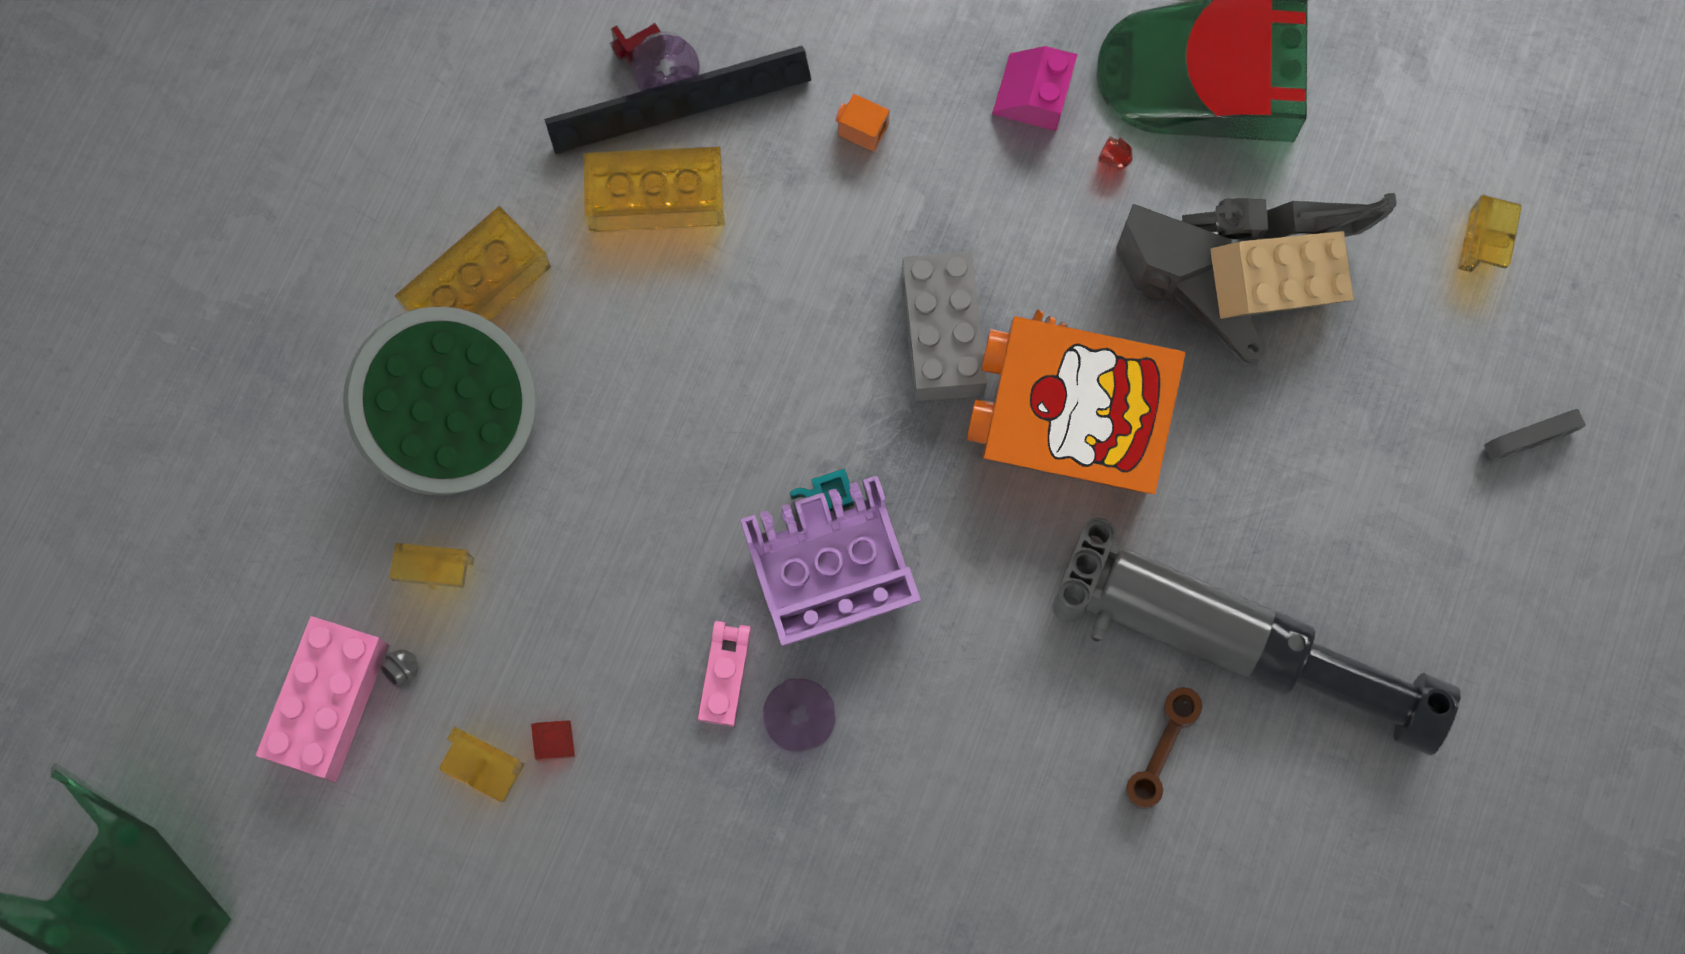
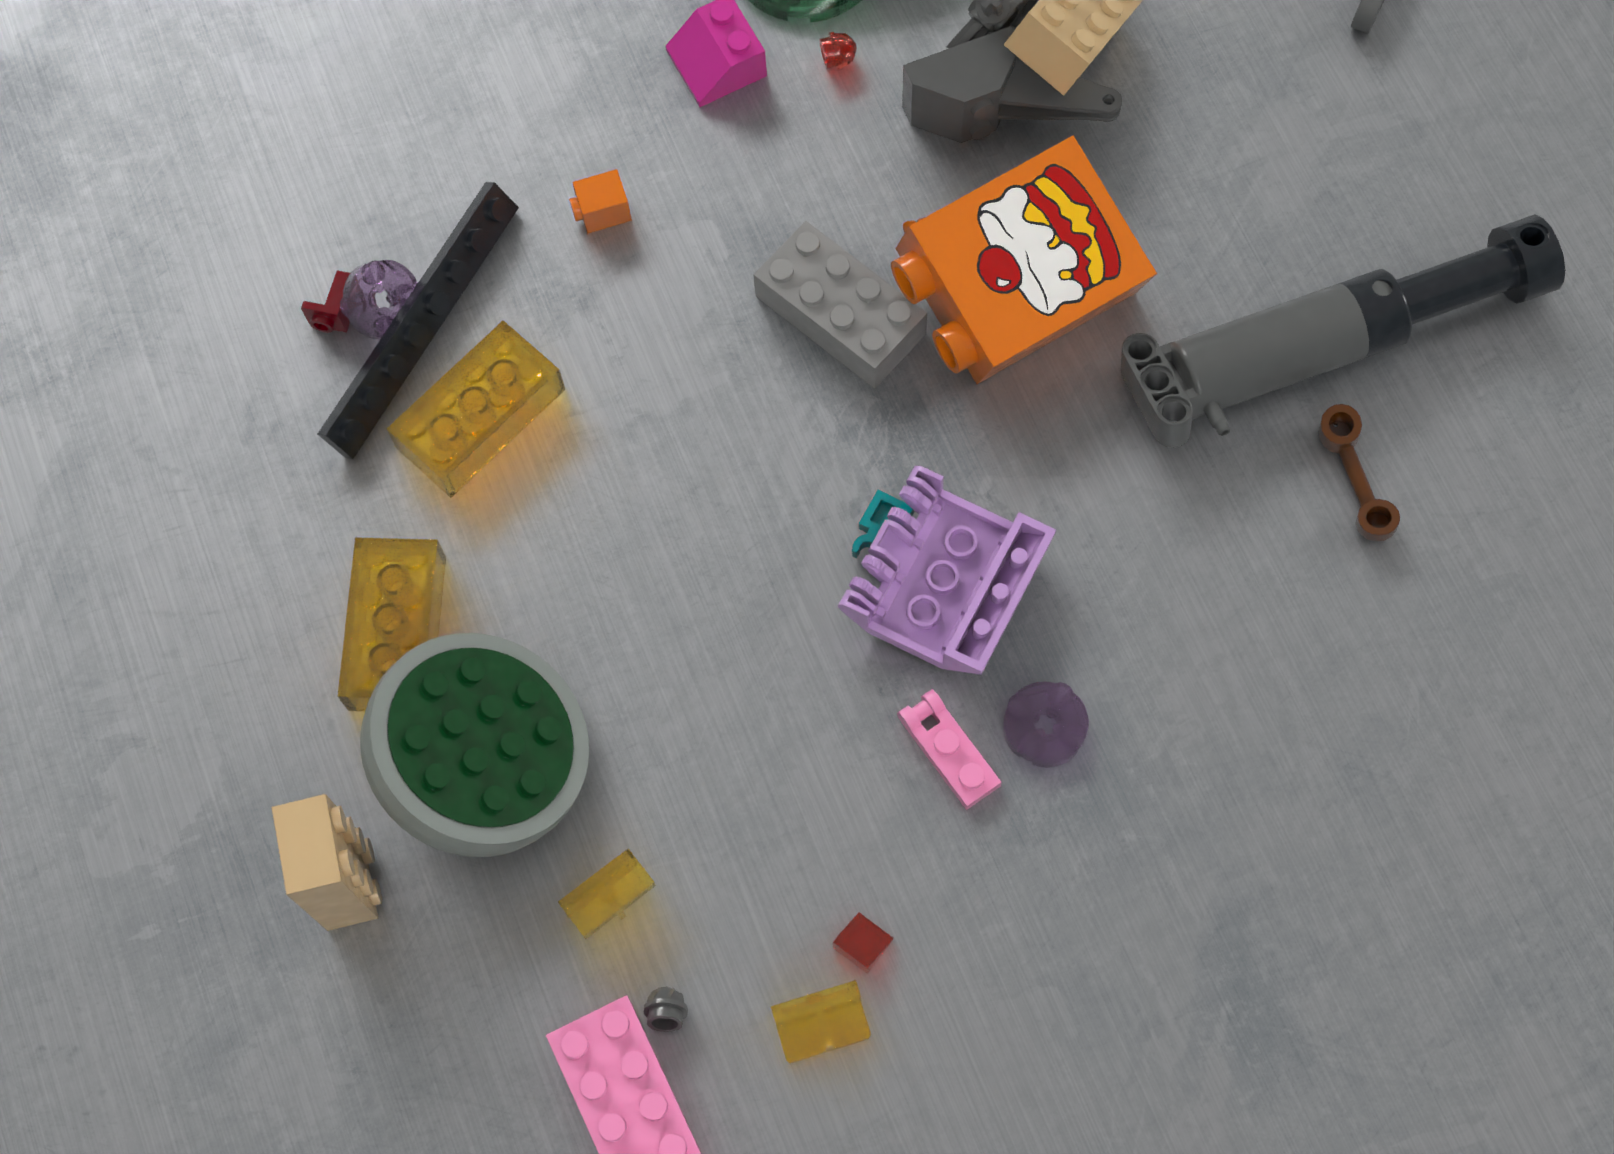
camera: 40 degrees left, 5 degrees down
none -> tan brick [271,794,382,931]

